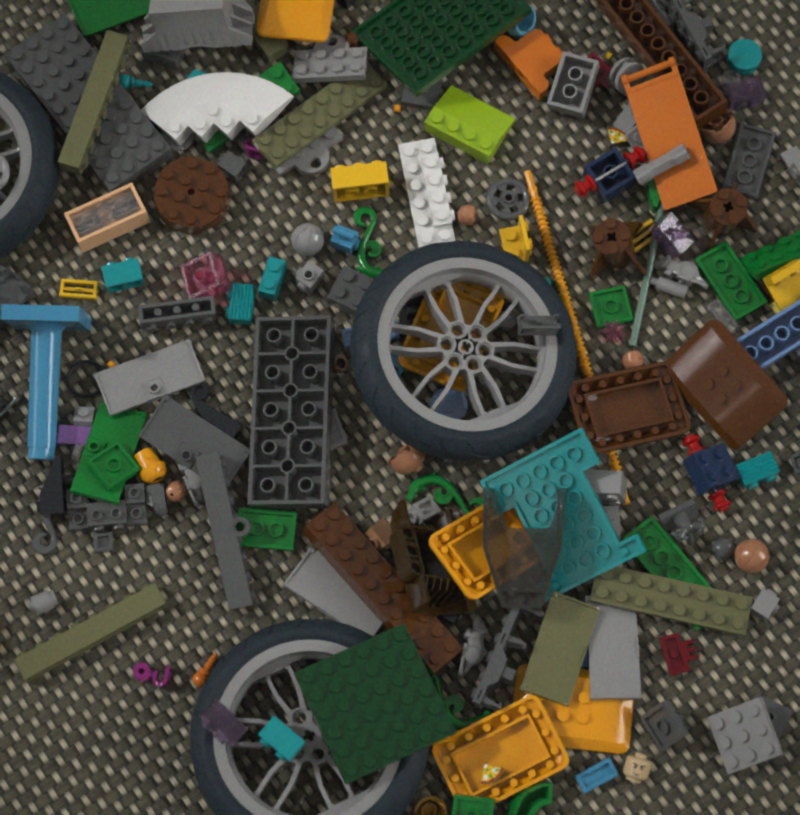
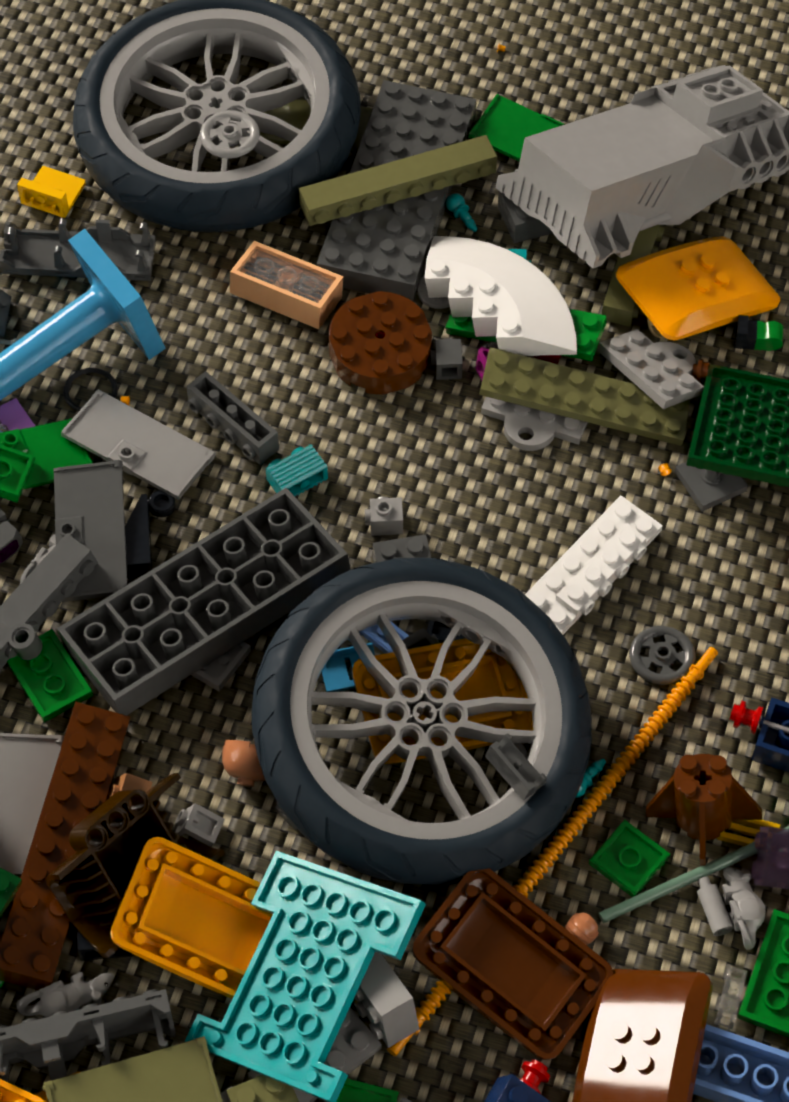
camera: 50 degrees right, 15 degrees down
yellow tile [59,278,99,301] -> none
light grey plate [73,406,95,427] -> none
teal brick [101,258,145,294] -> none
light orange piece [133,447,167,484] -> none
nougat piece [165,481,188,502] -> none
clear pink brick [180,251,232,299] -> none
teal brick [258,257,287,302] -> none
light grey piece [291,223,324,256] -> none
yellow brick [330,160,389,203] -> none
dark azure brick [330,224,361,255] -> none
green plant [353,206,383,279] -> none
green plant [405,470,487,514] -> none
lime slope [424,85,516,165] -> none
light blue tile [430,387,468,420] -> none
nougat piece [457,205,477,225] -> none
clear smoke windscreen [483,487,568,608] -> none
yellow bracket [499,215,533,262] -> none
clear pink plant [601,319,626,343] -> none

